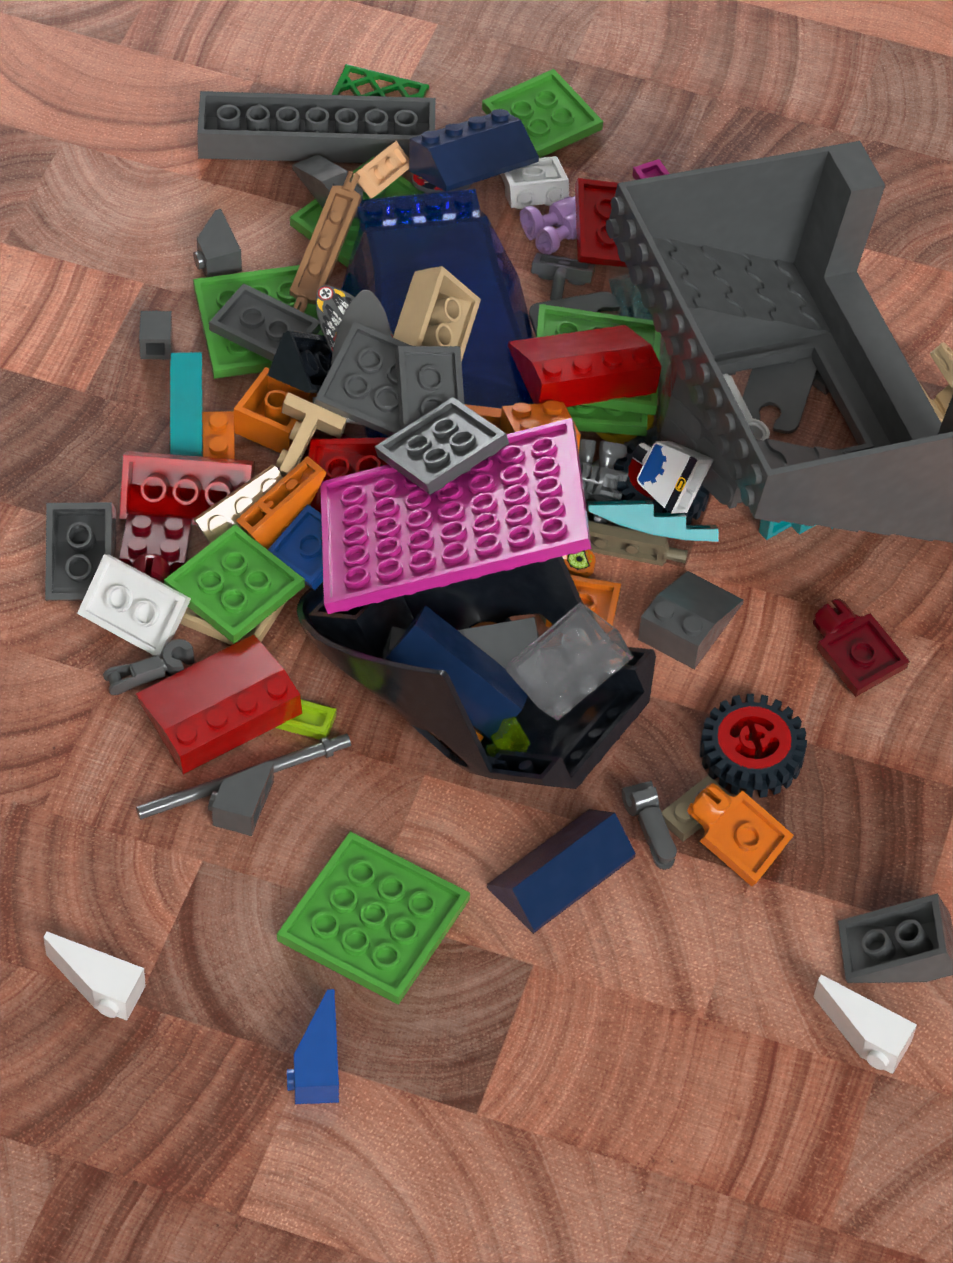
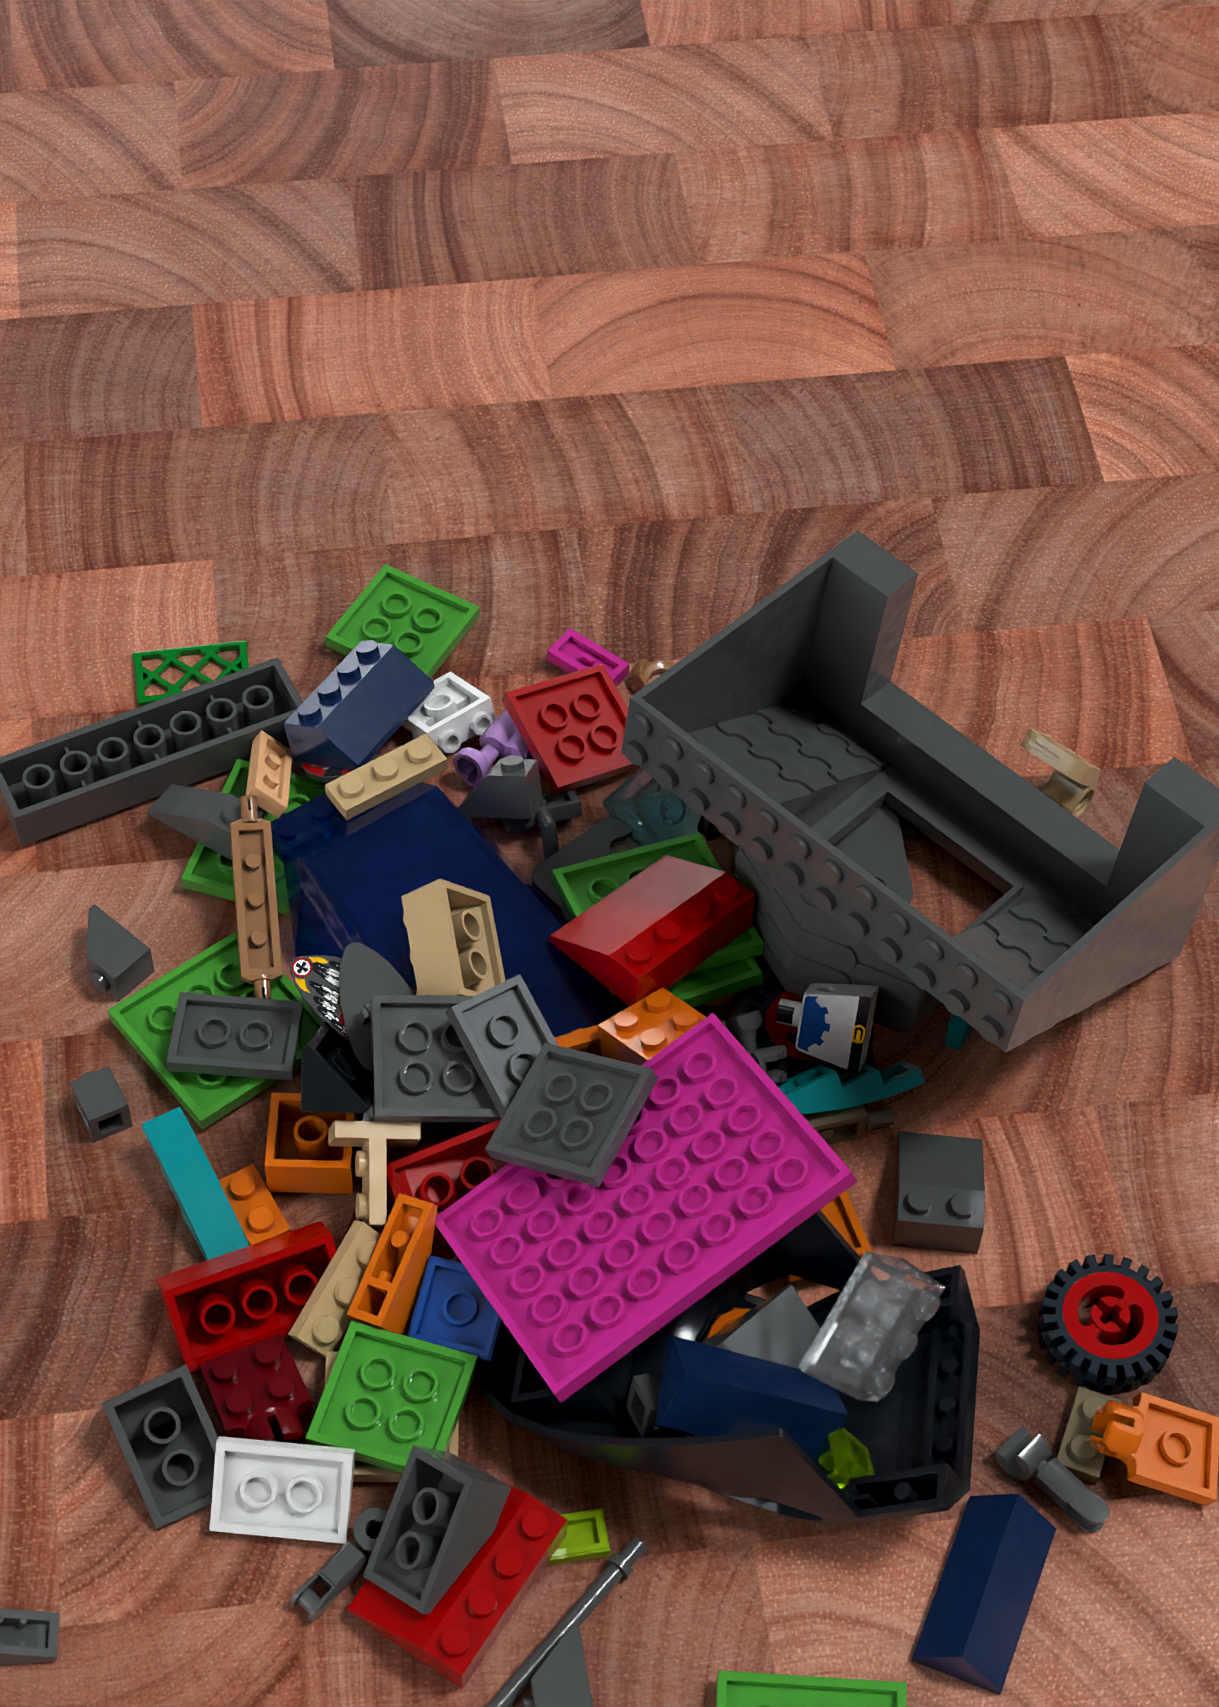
camera: 25 degrees left, 0 degrees up
dark red plate [813,598,910,697] -> none
none -> tan plate [325,733,448,821]
none -> dark grey slope [363,1445,511,1615]
none -> dark grey slope [456,755,543,819]

